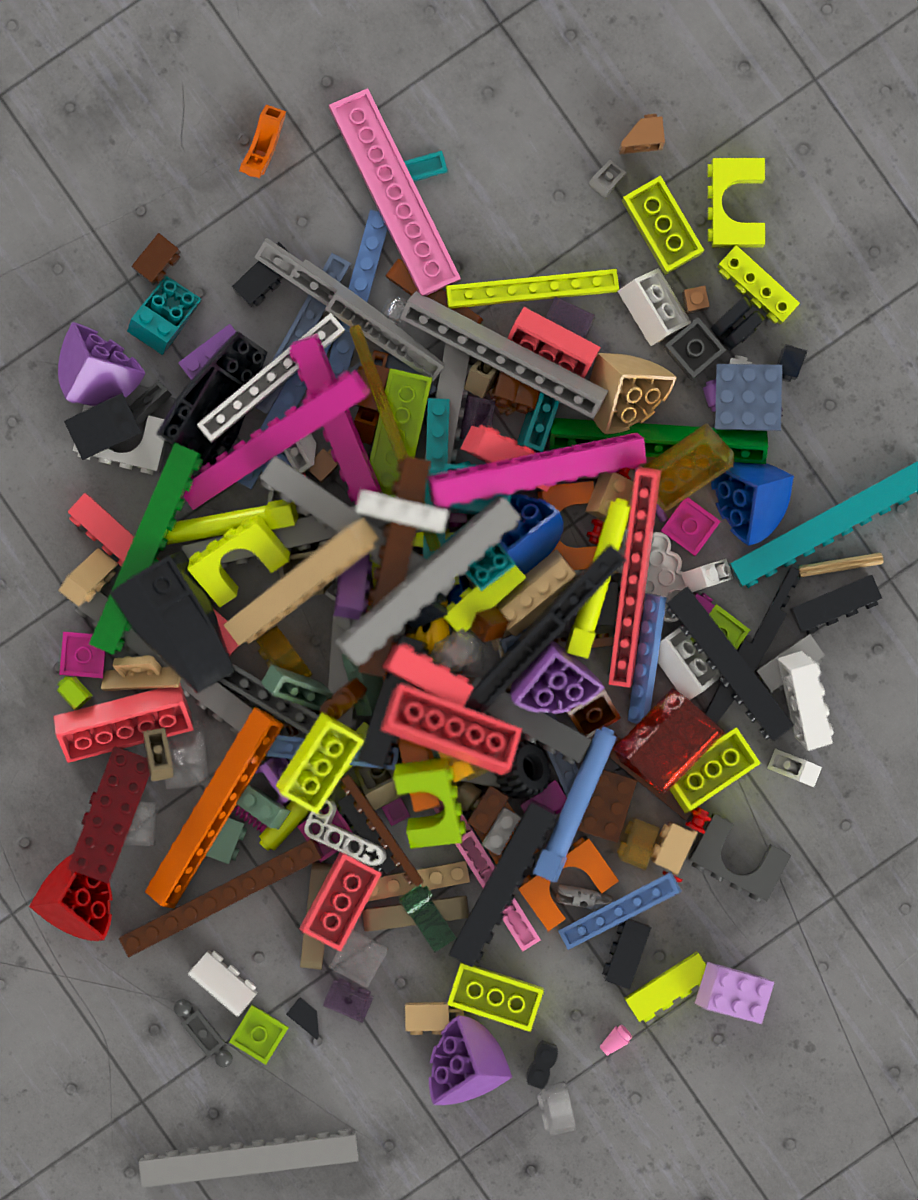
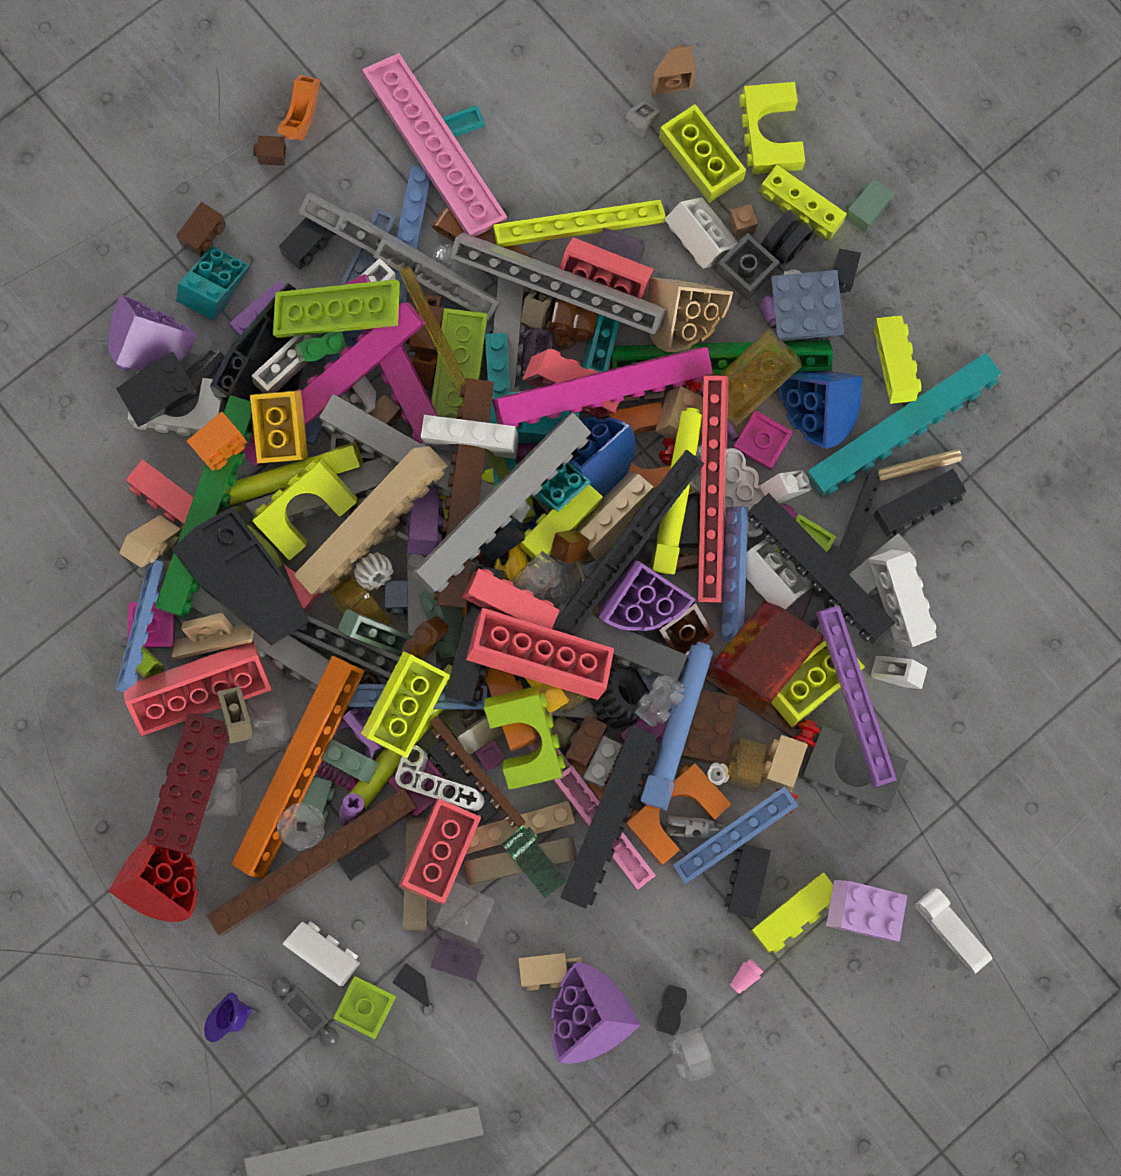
camera: 10 degrees left, 10 degrees down
neon yellow brick [447,962,544,1032] -> none
none -> medium blue plate [115,560,164,692]
none -> orange brick [187,411,247,471]
none -> dark purple piece [204,992,252,1042]
none -> yellow brick [250,390,308,463]
none -> reddish brown brick [253,135,286,166]
none -> lime plate [273,279,400,338]
none -> clear plate [277,803,325,851]
none -> green brick [294,332,347,362]
none -> medium lavender hinge [338,793,364,827]
none -> black plate [338,836,389,881]
none -> white gear [353,552,394,591]
none -> sand blue brick [385,581,408,615]
none -> clear brick [635,673,686,727]
none -> white plate [707,762,729,785]
none -> medium lavender tile [816,606,897,787]
none -> sand green brick [845,178,895,233]
none -> neon yellow brick [874,315,921,404]
none -> white beam [915,888,992,974]

